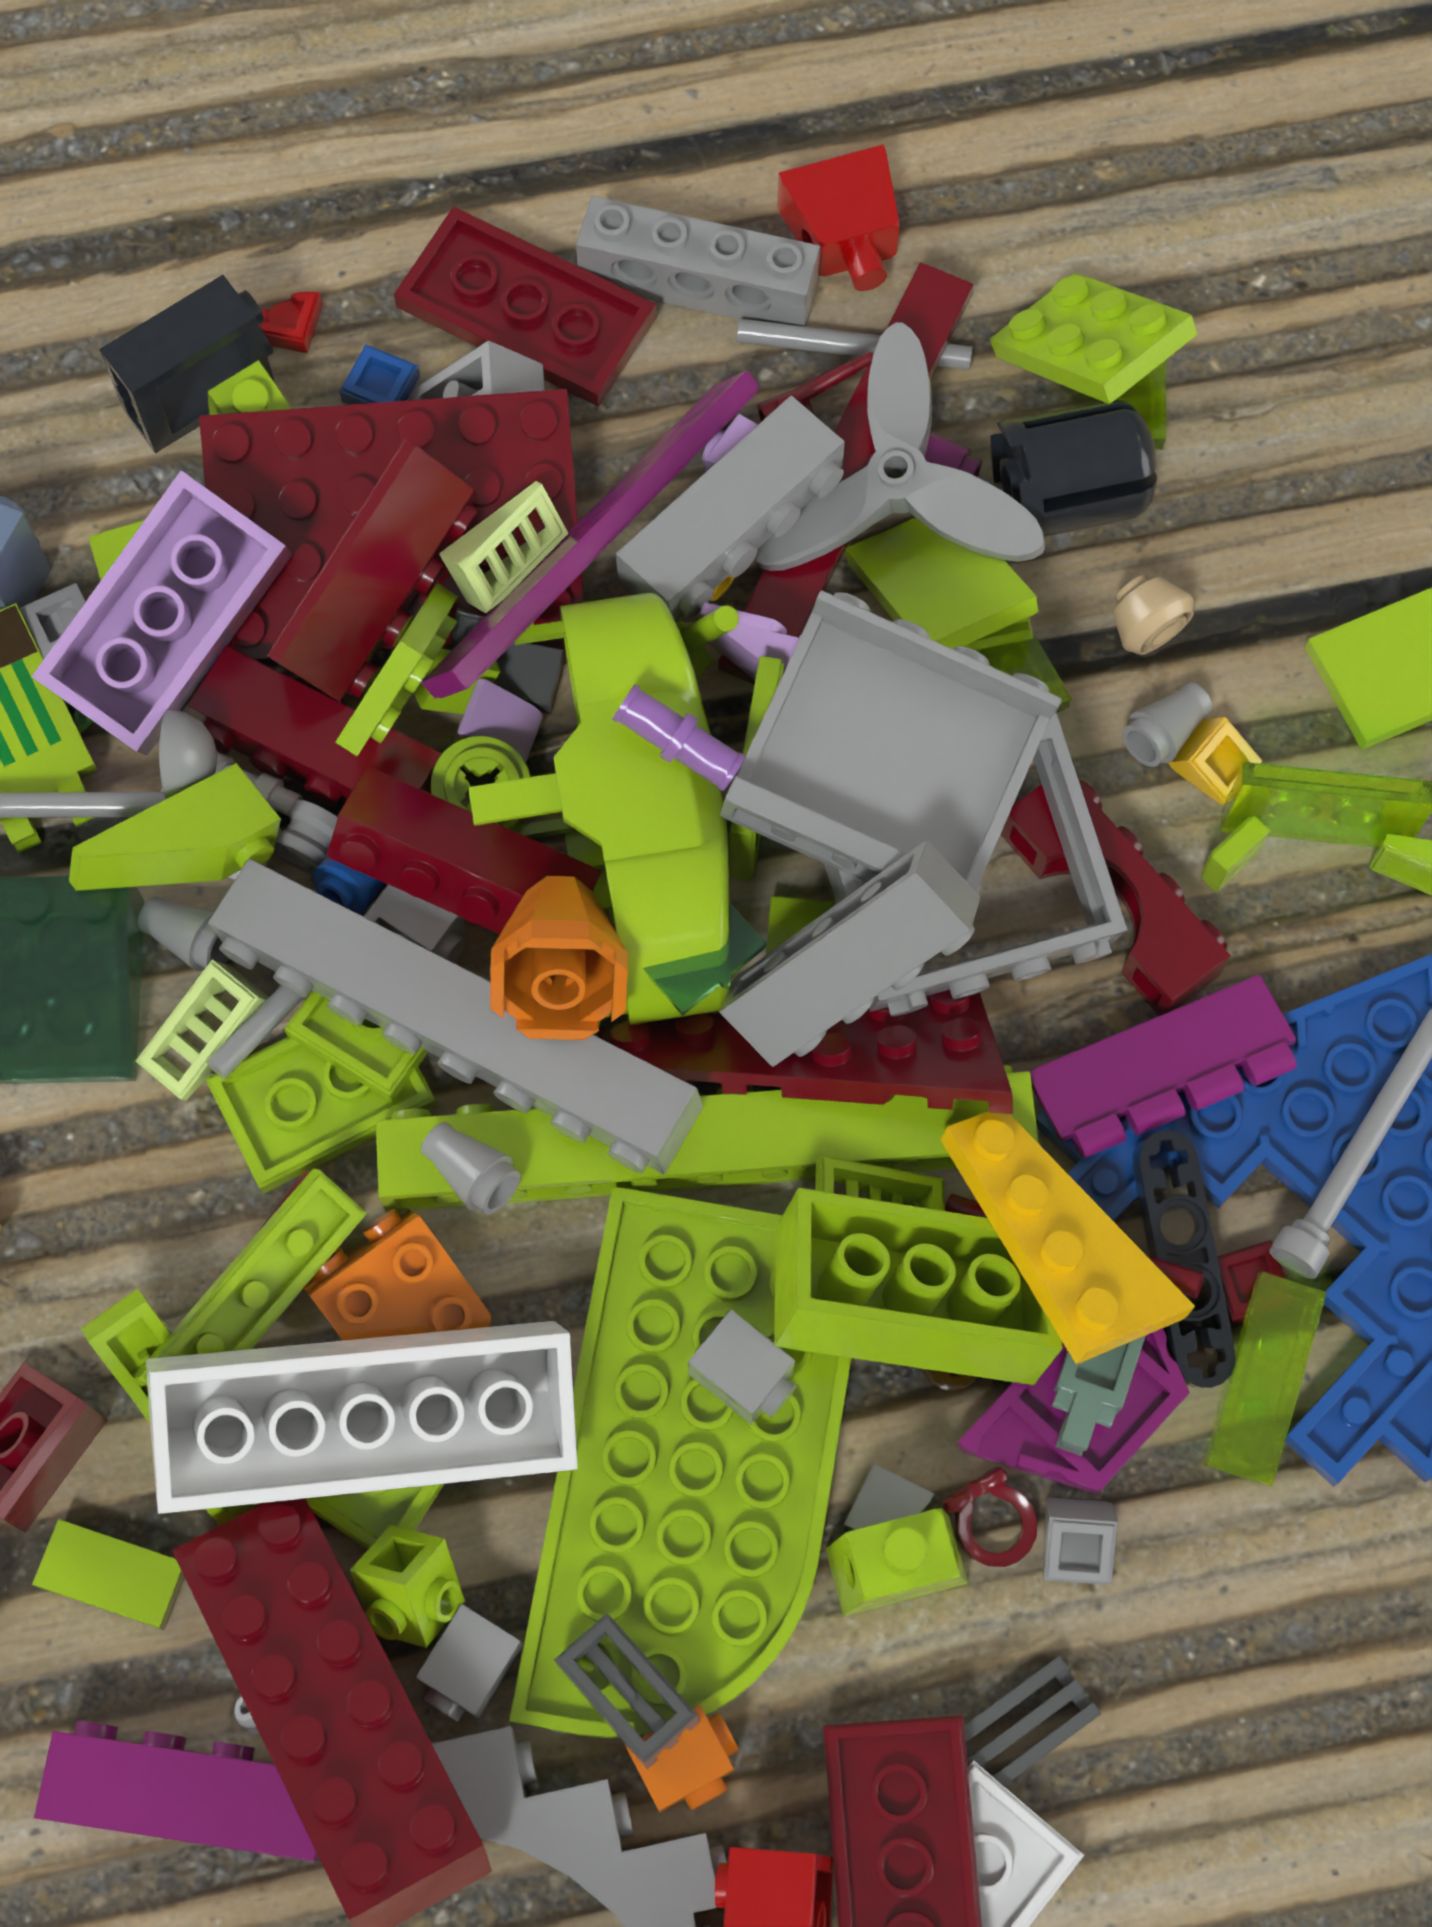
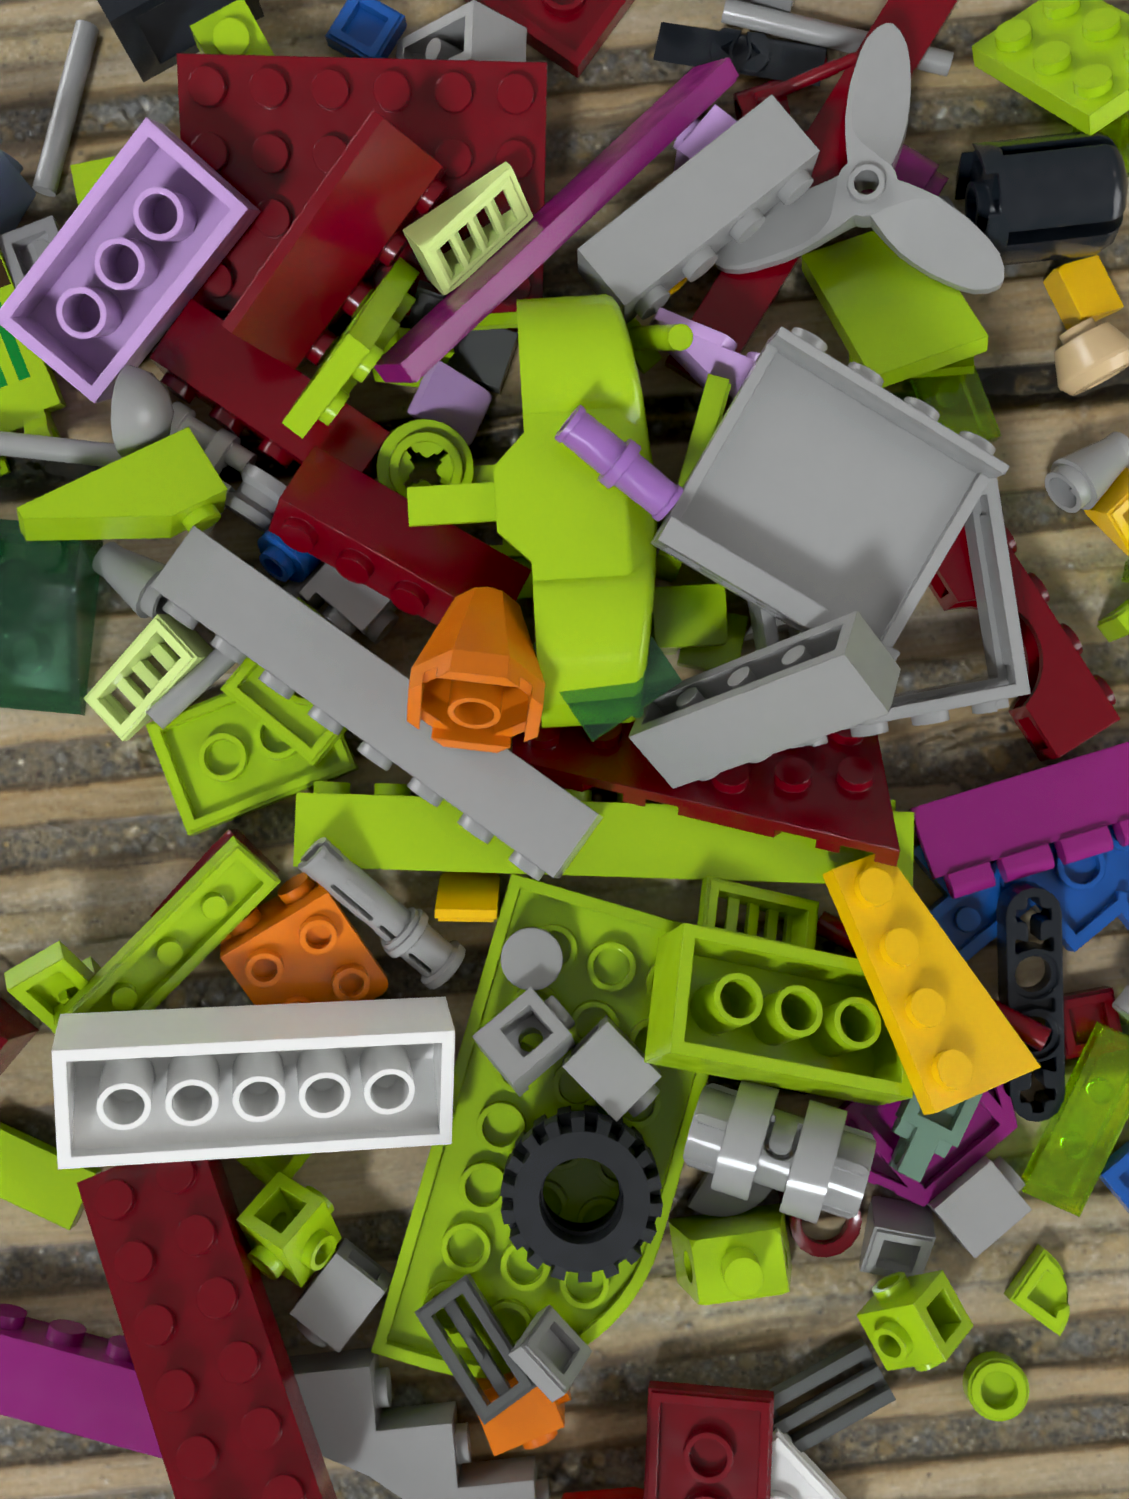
camera: 10 degrees right, 15 degrees up
light grey cone [421,1122,521,1215] -> none
none -> light grey bar [32,20,99,197]
none -> light grey pin [298,837,466,989]
none -> yellow slope [435,872,500,922]
none -> light grey brick [472,987,575,1097]
none -> black tyre [500,1105,663,1283]
none -> light grey tile [501,927,563,990]
none -> light grey tile [508,1304,592,1403]
none -> lime panel [651,583,729,656]
none -> black piece [653,22,827,86]
none -> light grey piece [683,1081,877,1224]
none -> lime brick [856,1270,974,1371]
none -> light grey brick [927,1156,1032,1258]
none -> lime tile [962,1351,1030,1421]
none -> lime tile [1004,1244,1070,1336]
none -> yellow slope [1043,255,1124,330]

